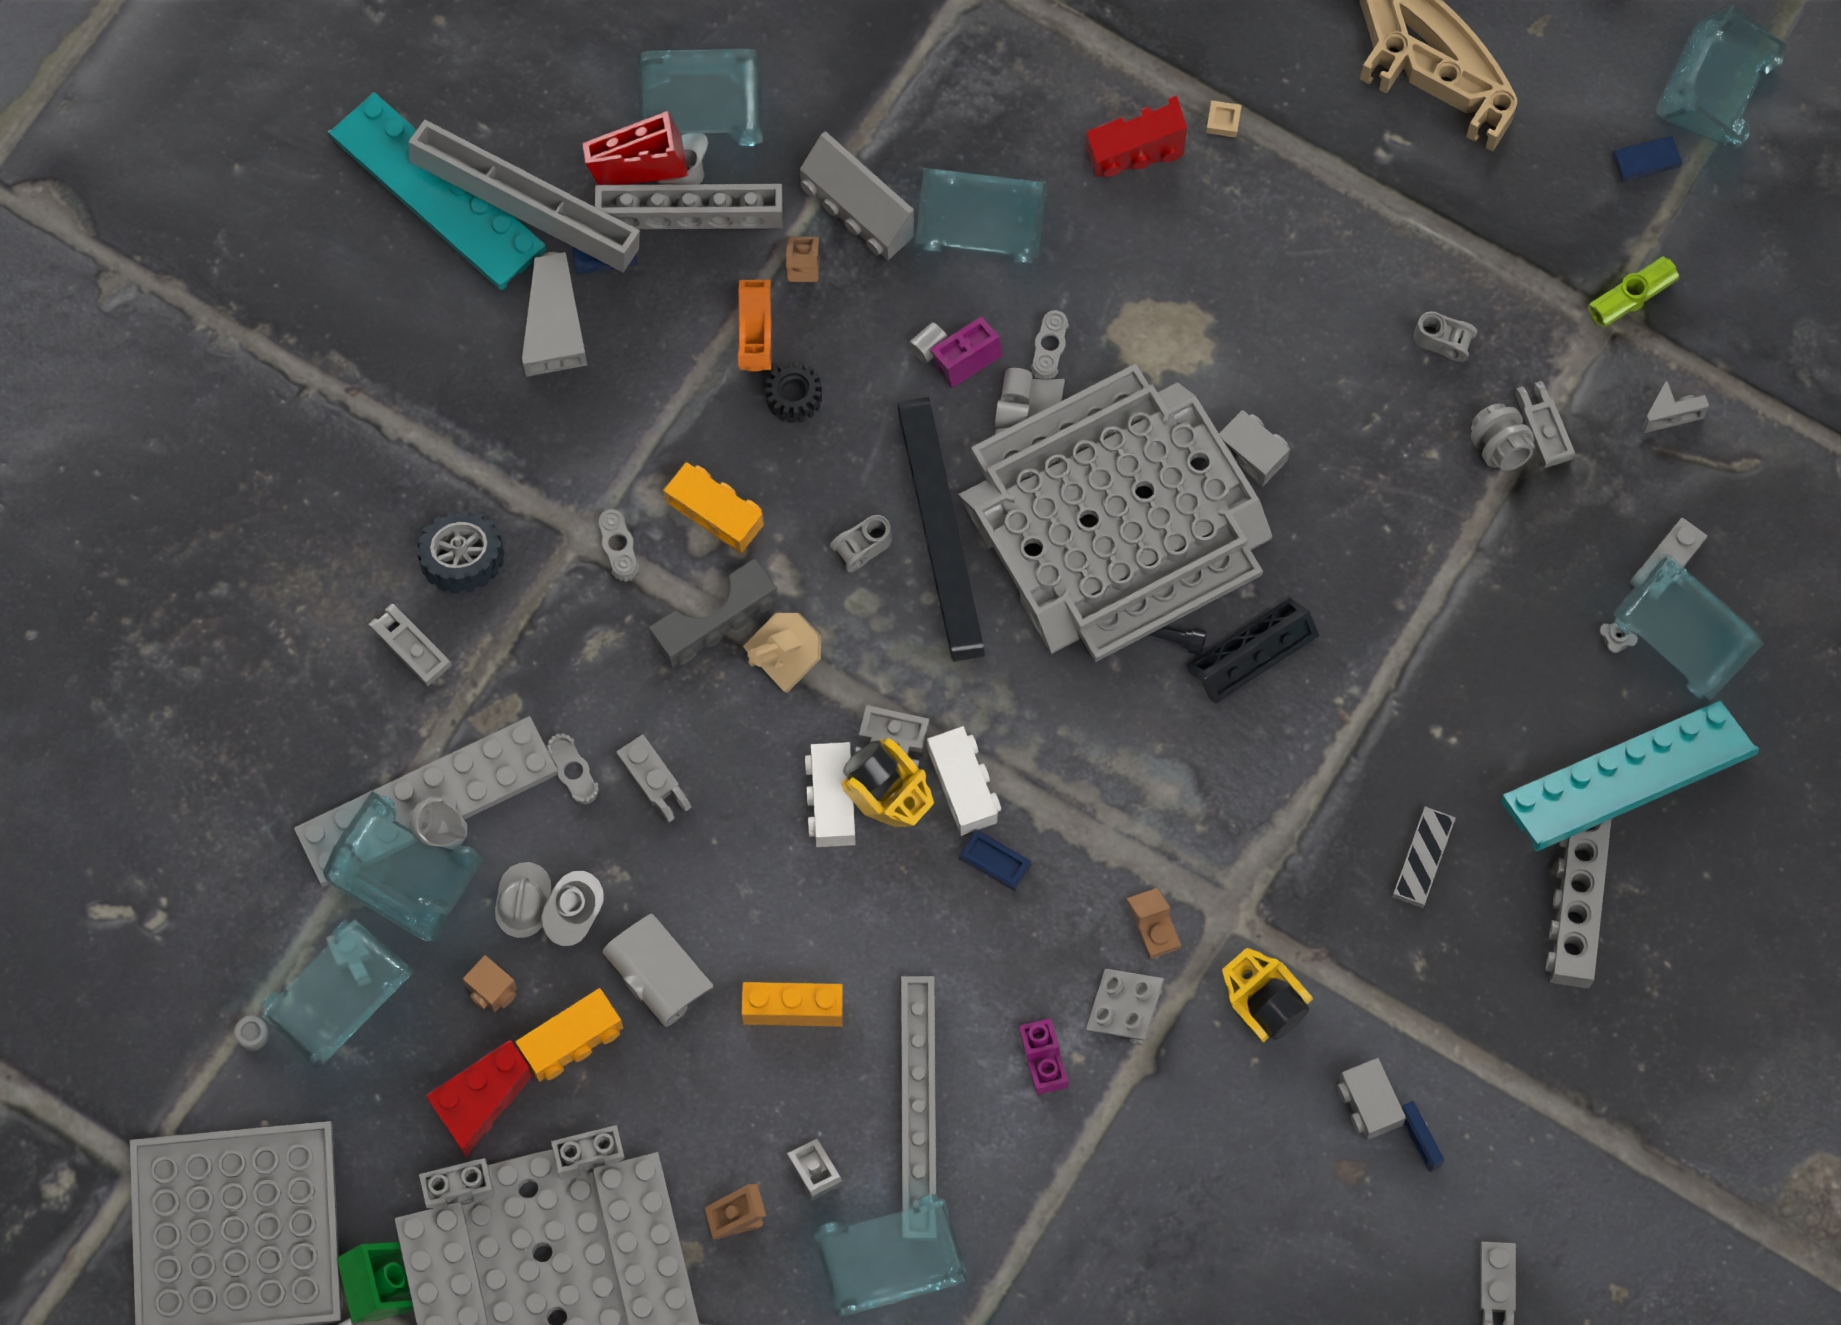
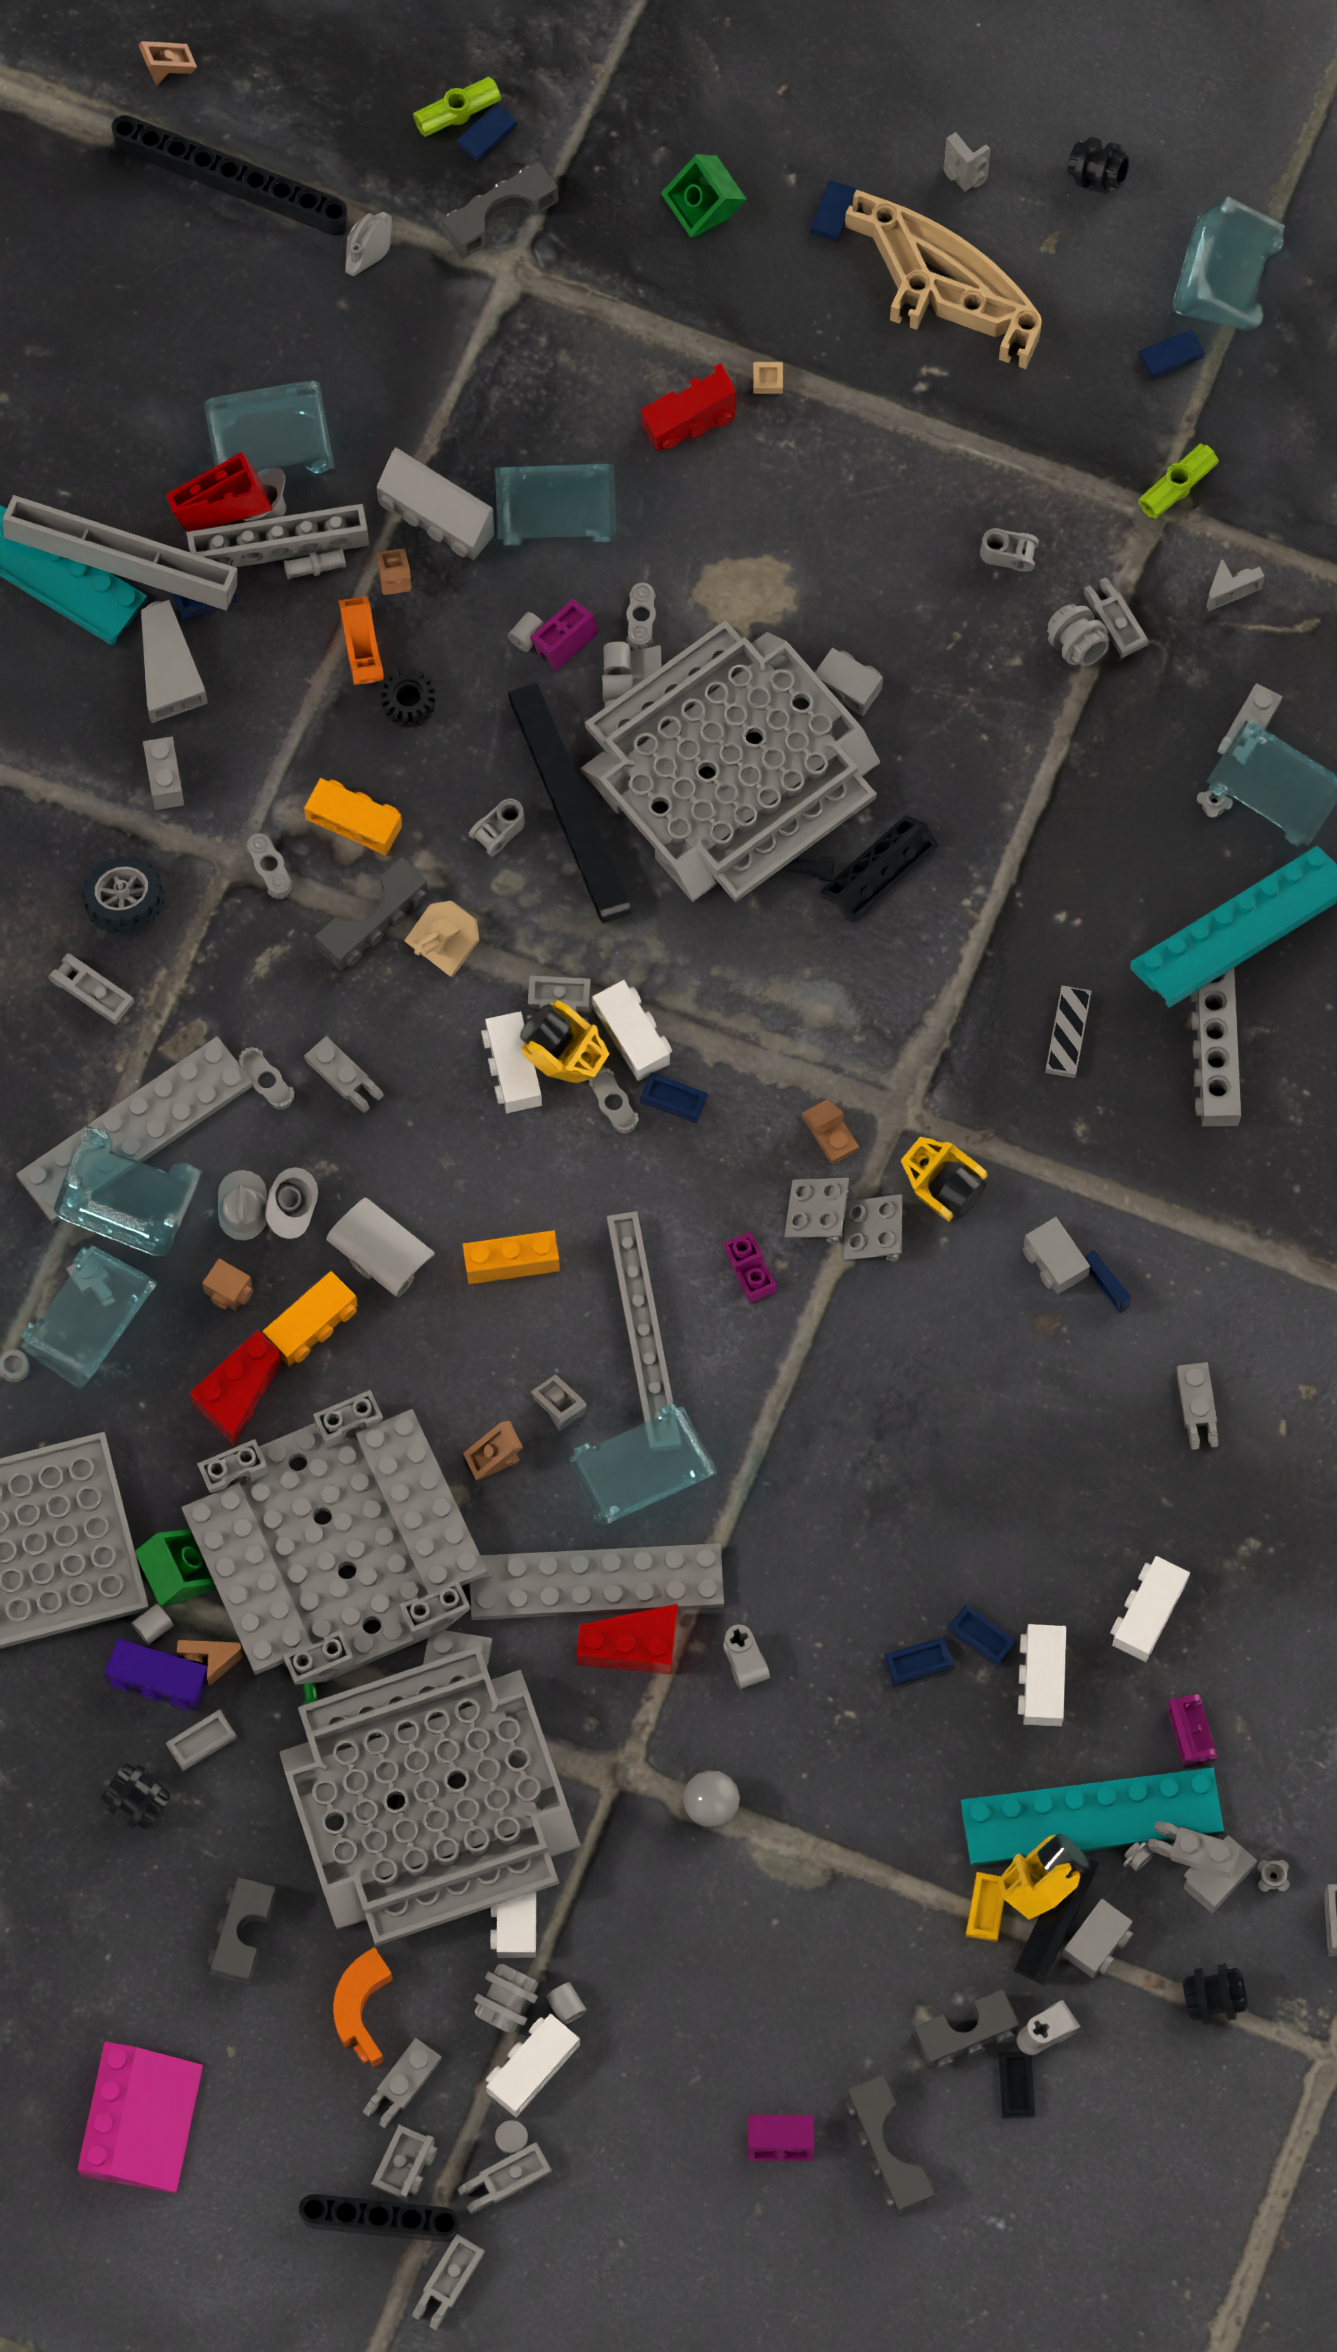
camera: 10 degrees left, 0 degrees up
light grey hair [410,797,467,849] -> none
none -> light grey brick [143,736,184,810]
none -> light grey pin [284,549,346,580]
none -> light grey piece [589,1067,639,1133]
none -> light grey hinge [844,1194,903,1261]

